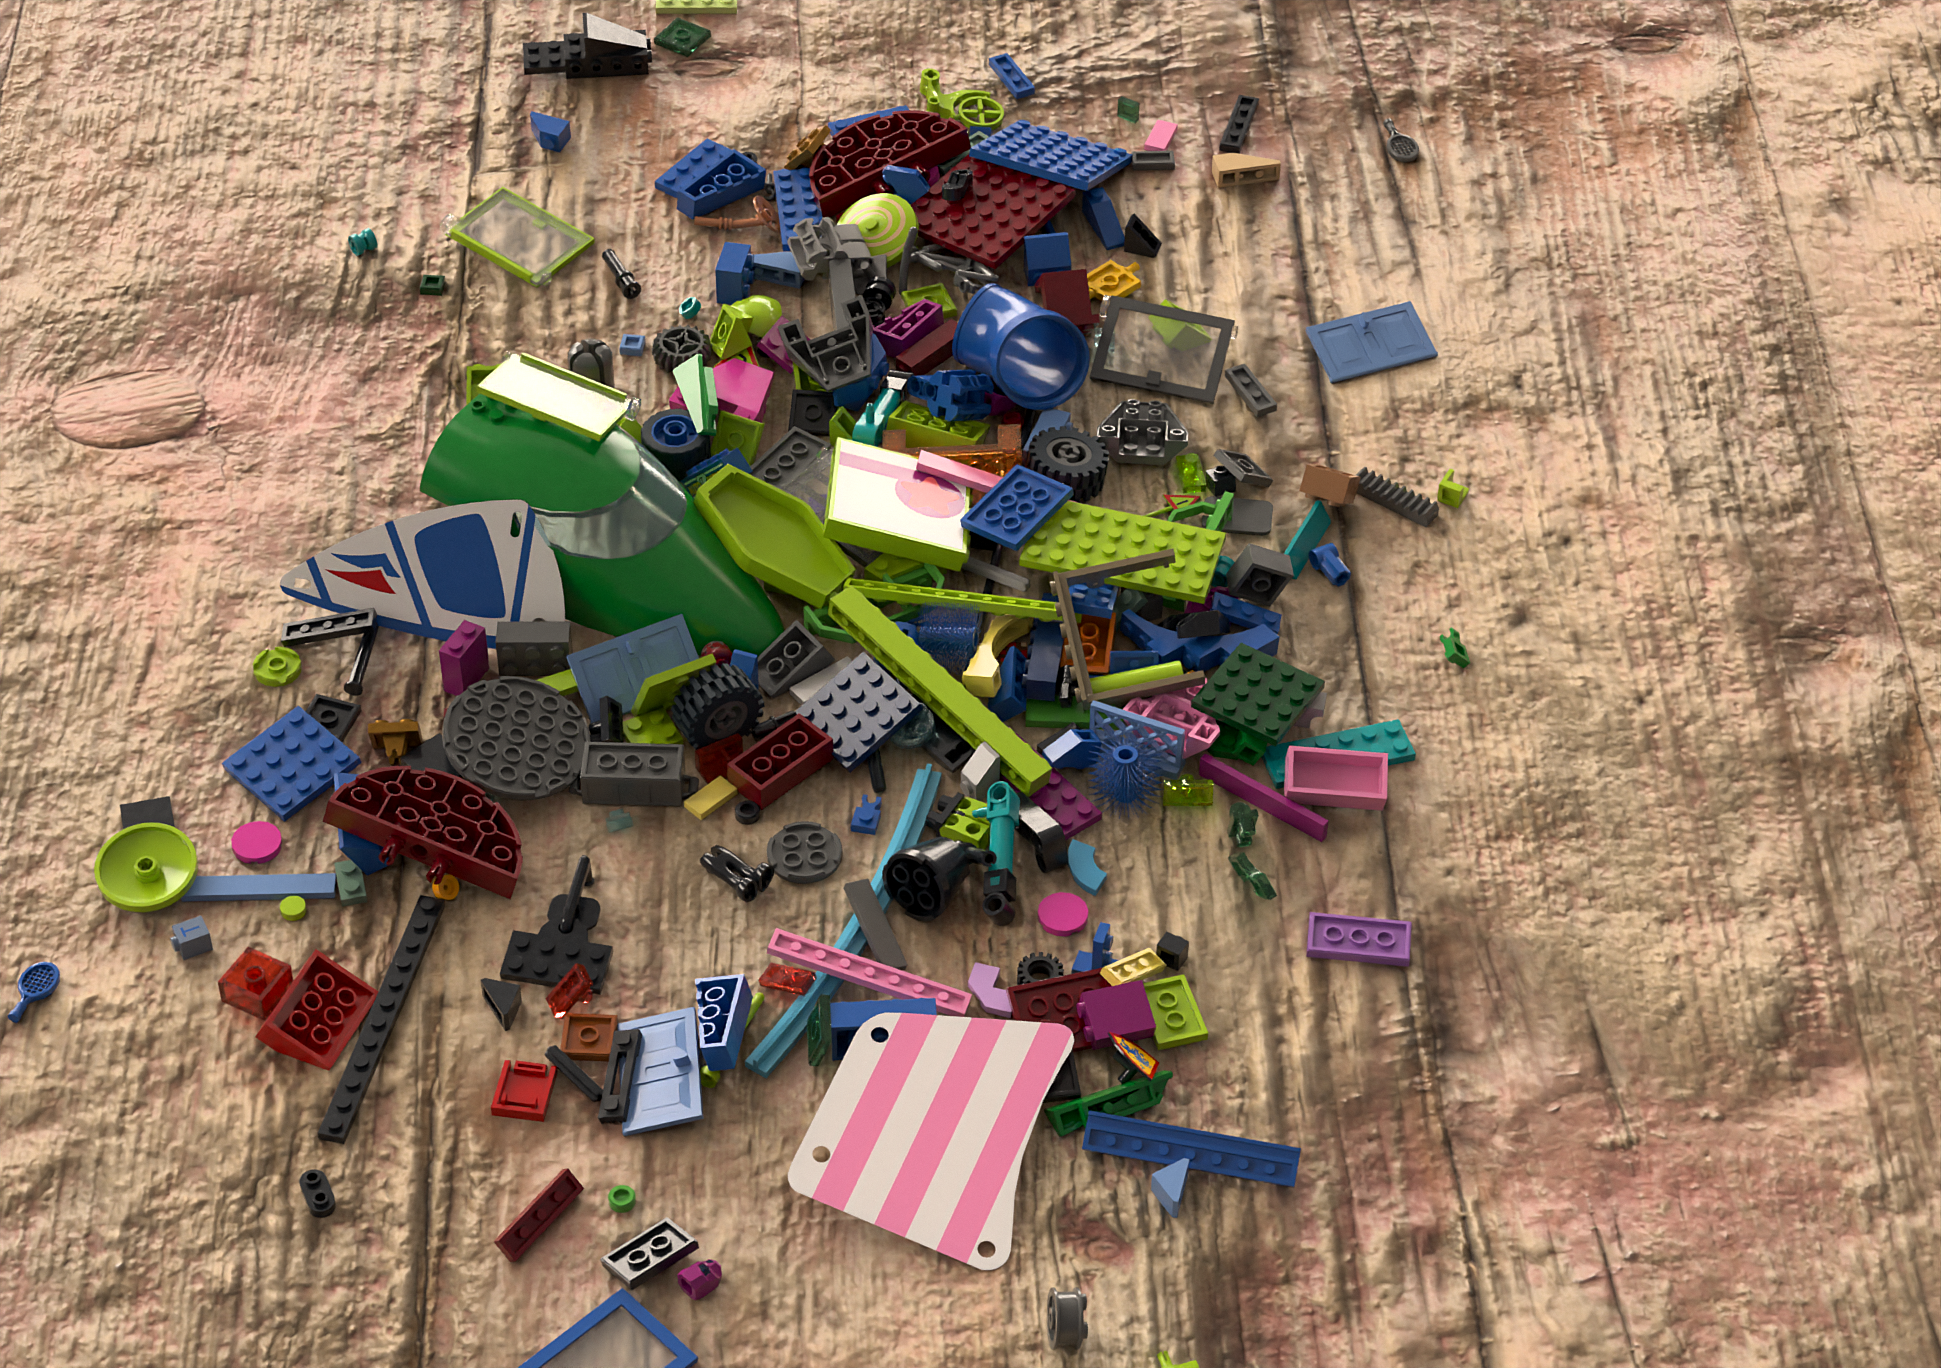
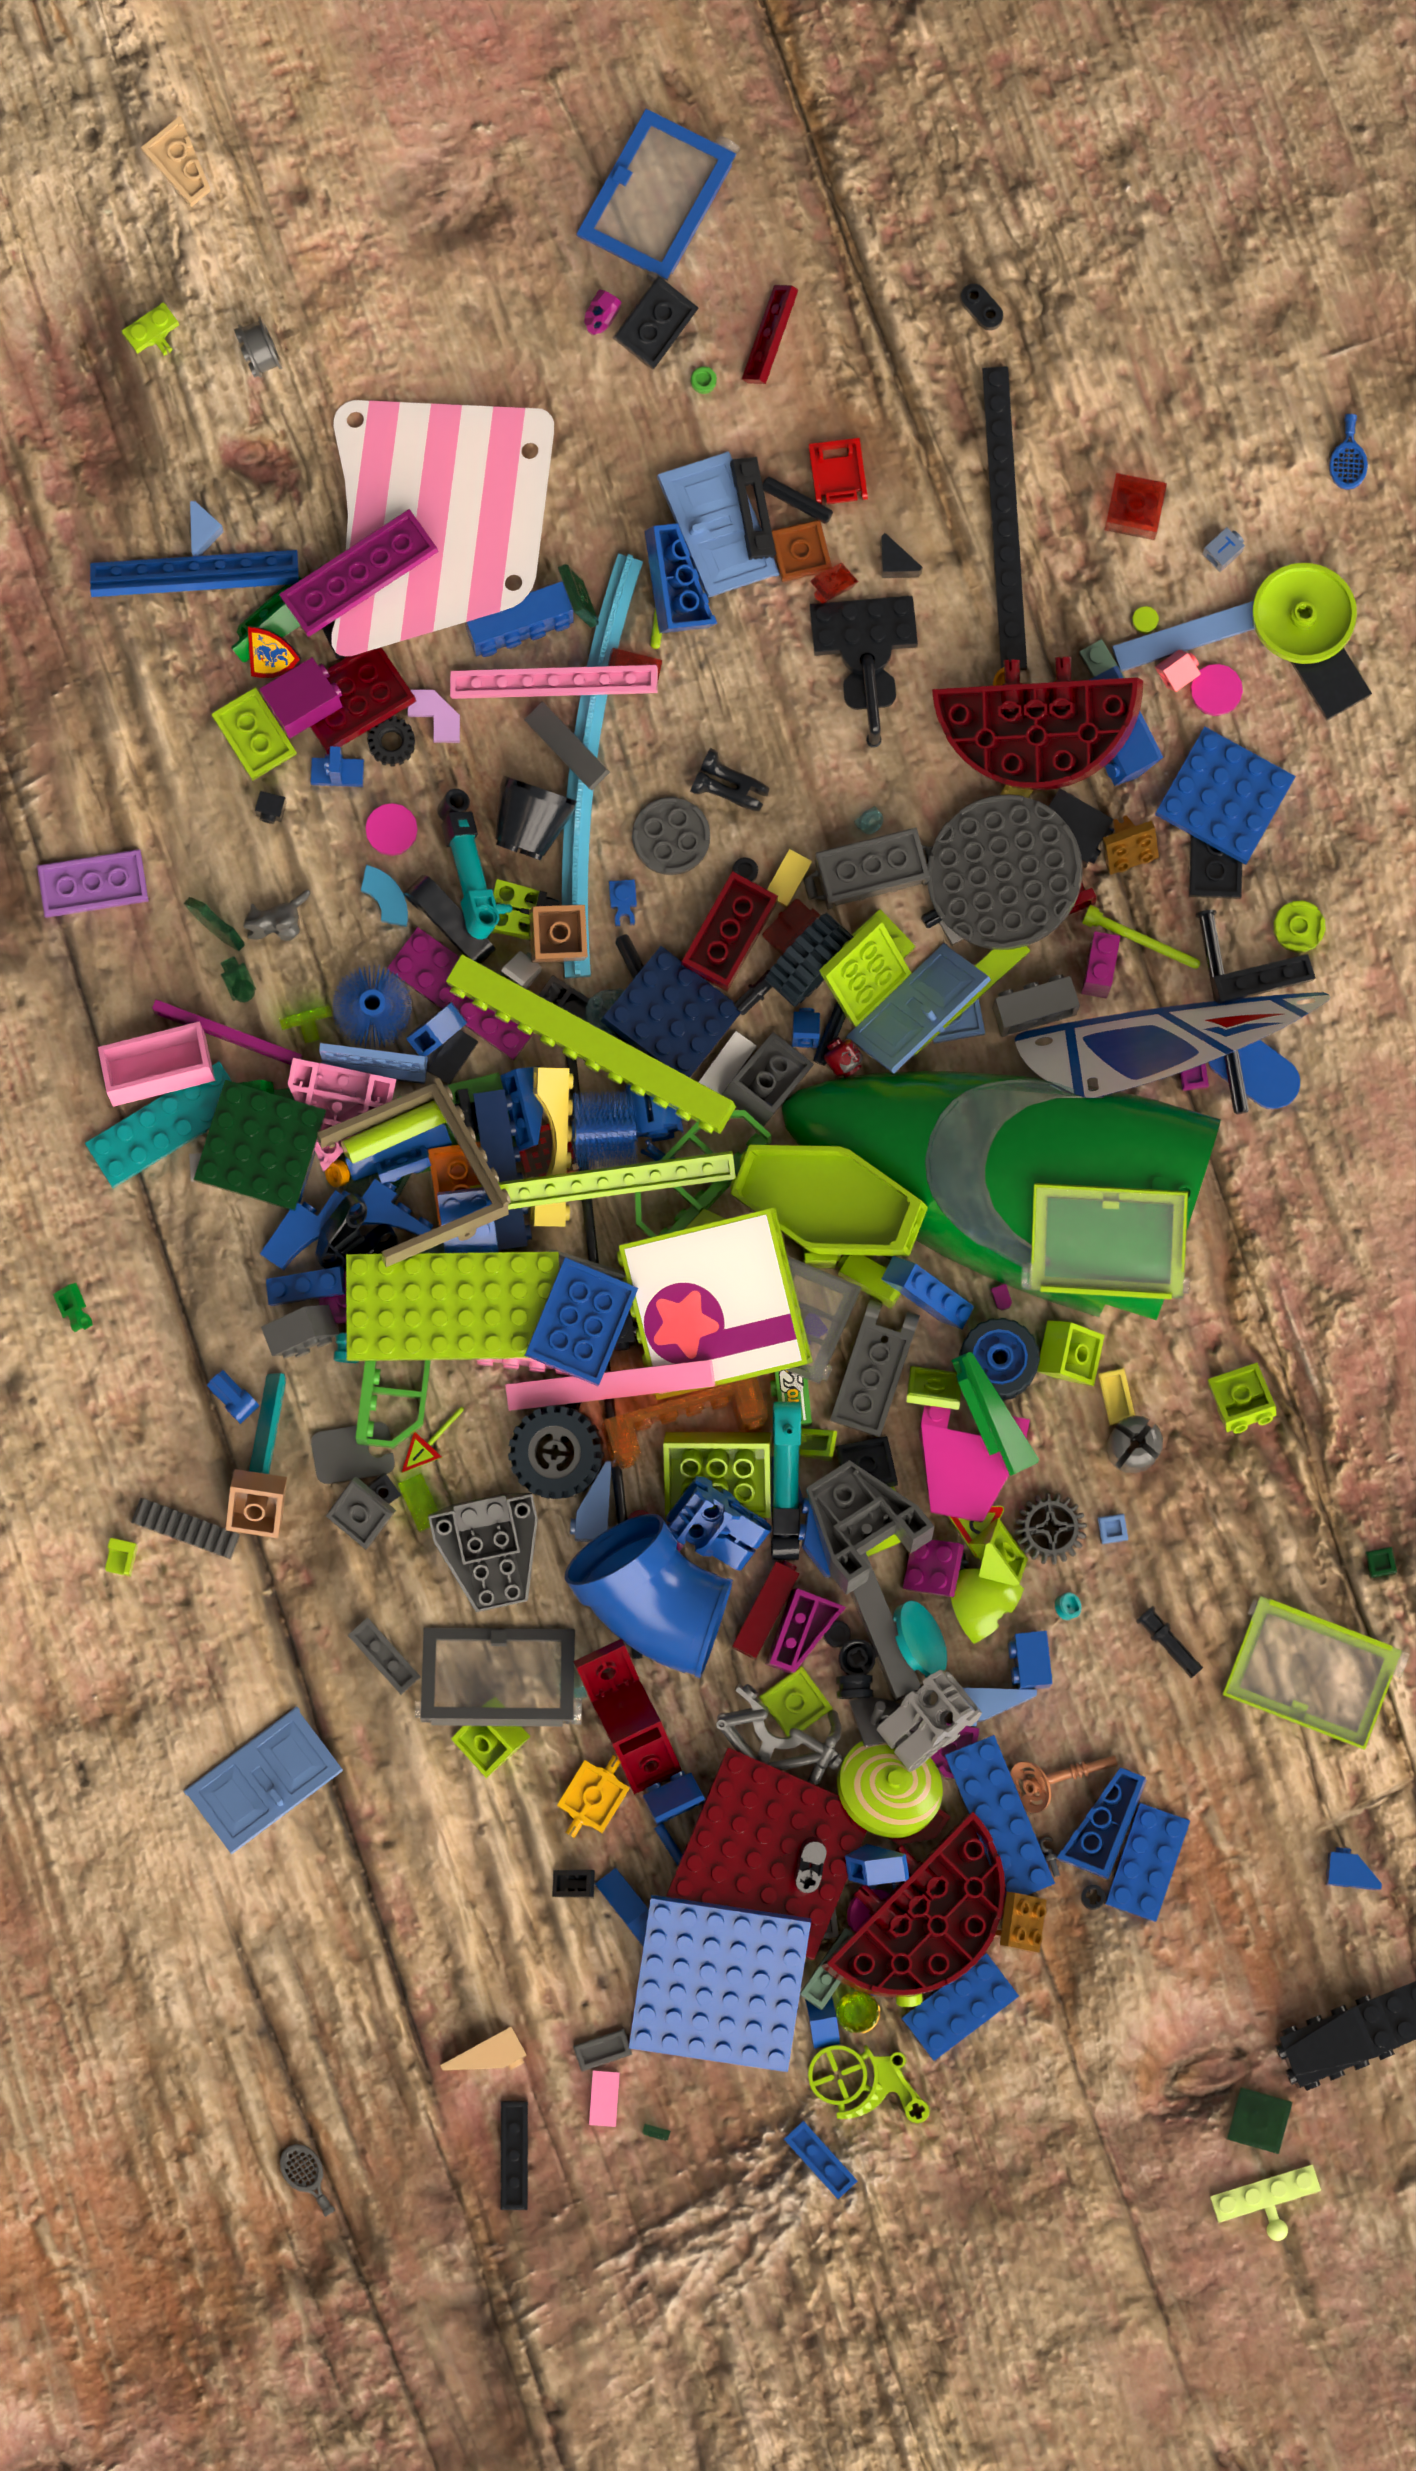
camera: 160 degrees right, 35 degrees up
red slope [255,949,379,1071] -> none
black tile [589,696,624,743] -> none
black pin [955,840,997,867] -> none
light yellow tile [1100,948,1167,986] -> none
none -> dark grey animal [243,890,310,941]
none -> magenta plate [279,509,439,637]
none -> medium nougat brick [529,905,588,963]
none -> teal tile [893,1601,947,1678]
none -> lime piece [1082,904,1200,969]
none -> brick [1154,650,1201,692]

